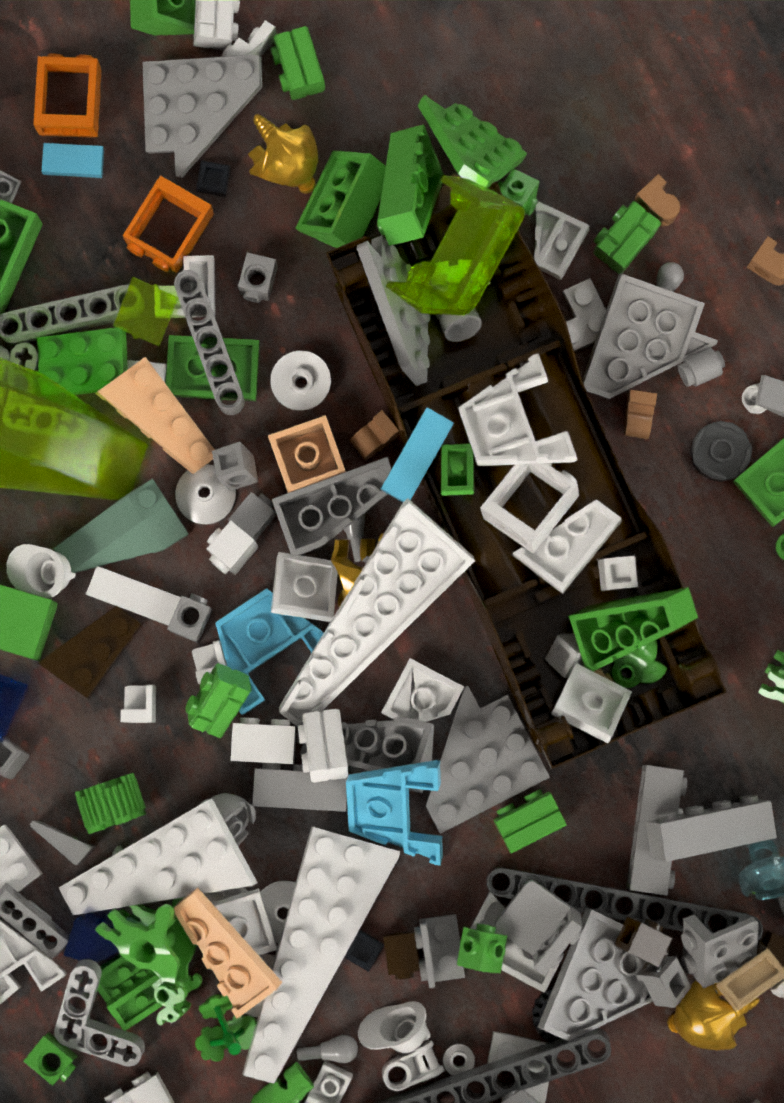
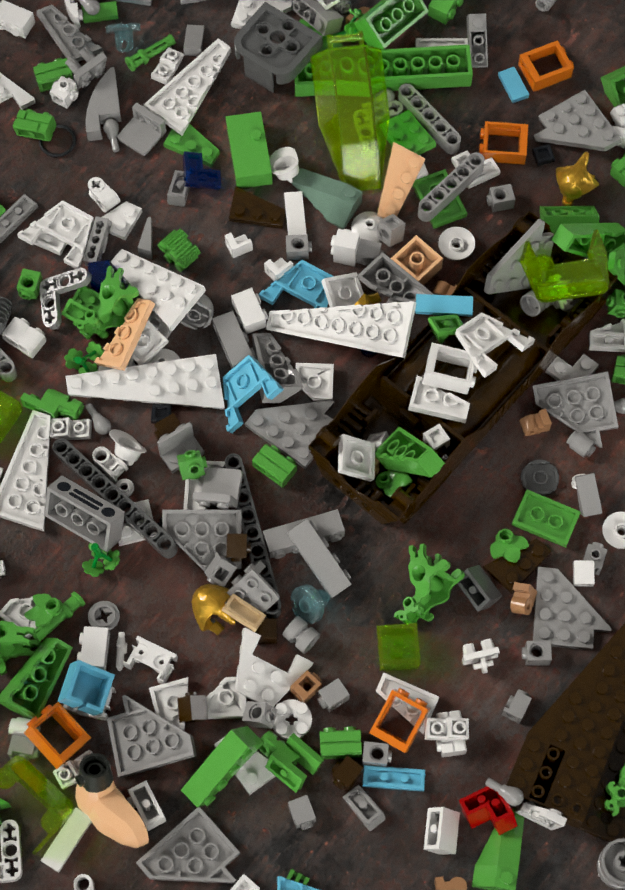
camera: 65 degrees right, 15 degrees down
clear neon green piece [113,277,178,346] -> none
bright green brick [185,663,251,738] -> none
white brick [297,709,348,783] -> none

